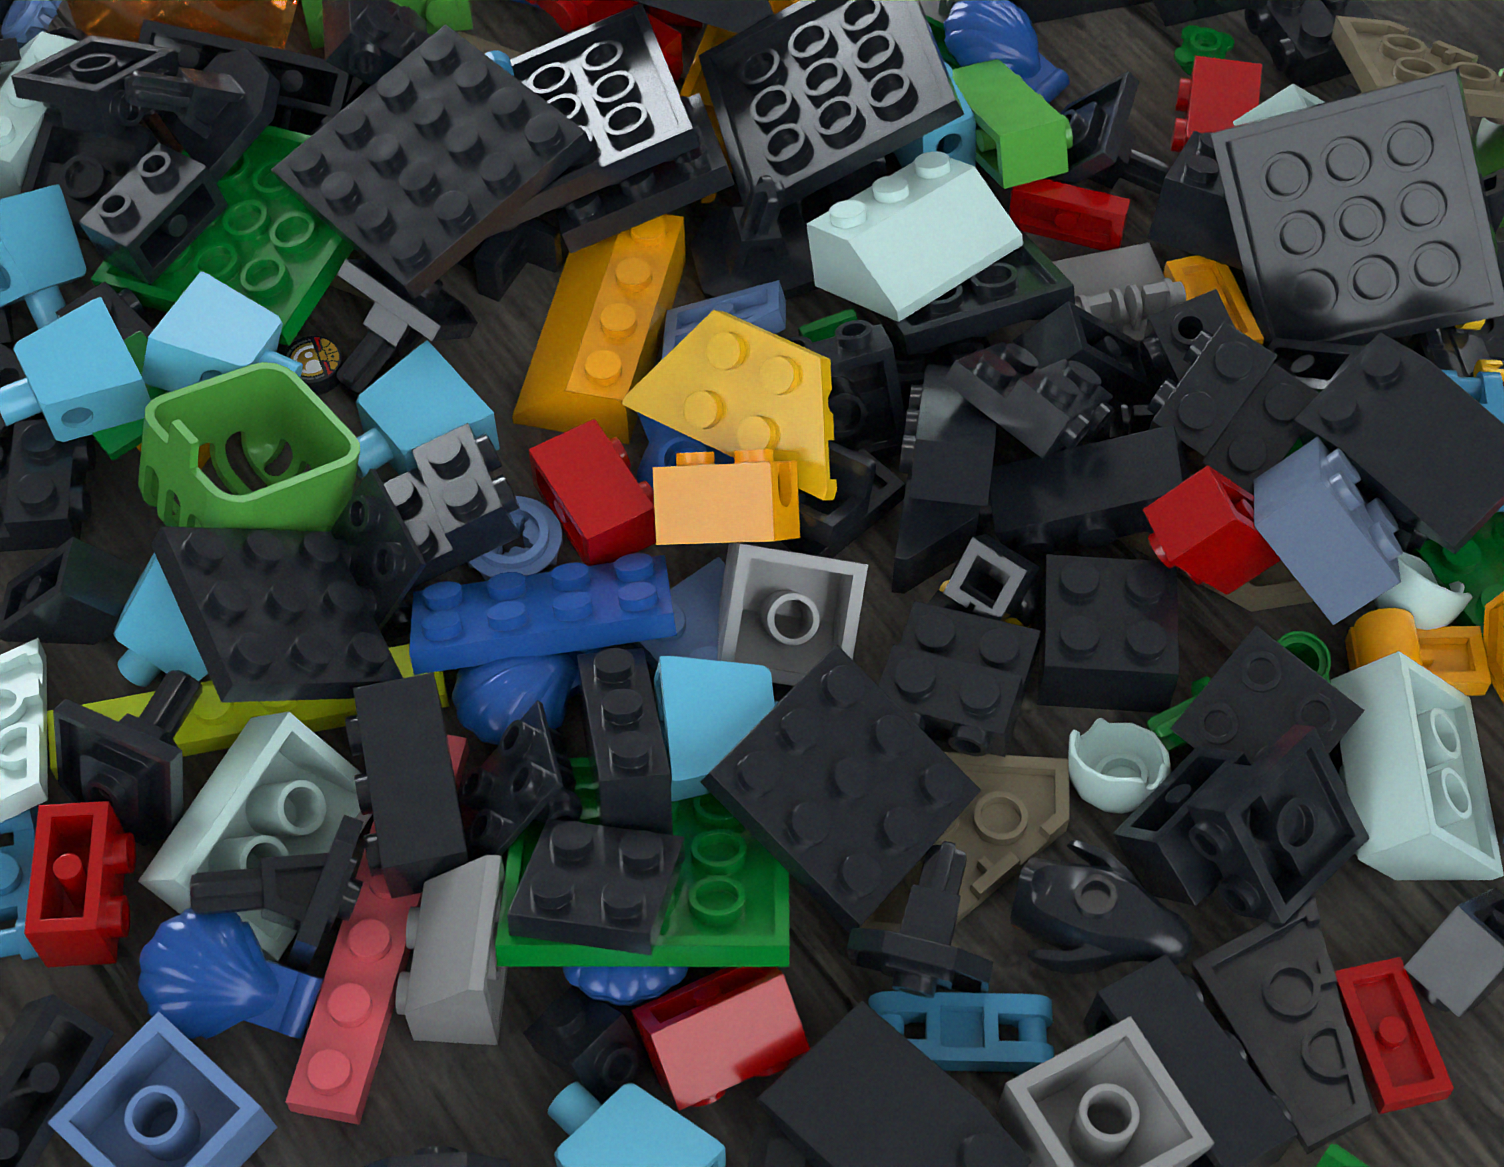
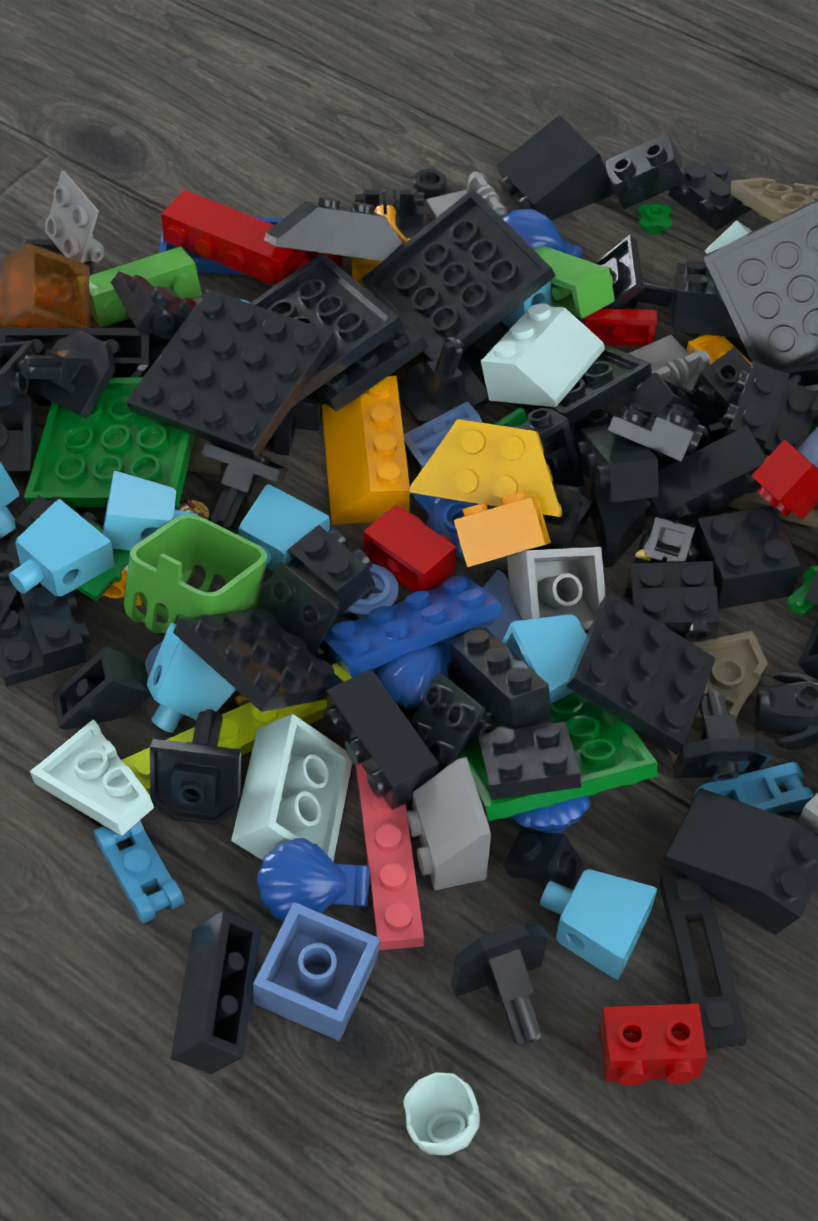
camera: 20 degrees left, 5 degrees down
red brick [24,801,136,967] -> none
black brick [79,142,228,285] -> none
black piece [189,815,364,972] -> none
brick [632,967,810,1111] -> none
light aqua hair [1068,718,1171,814] -> none
red brick [1170,56,1262,152] -> none

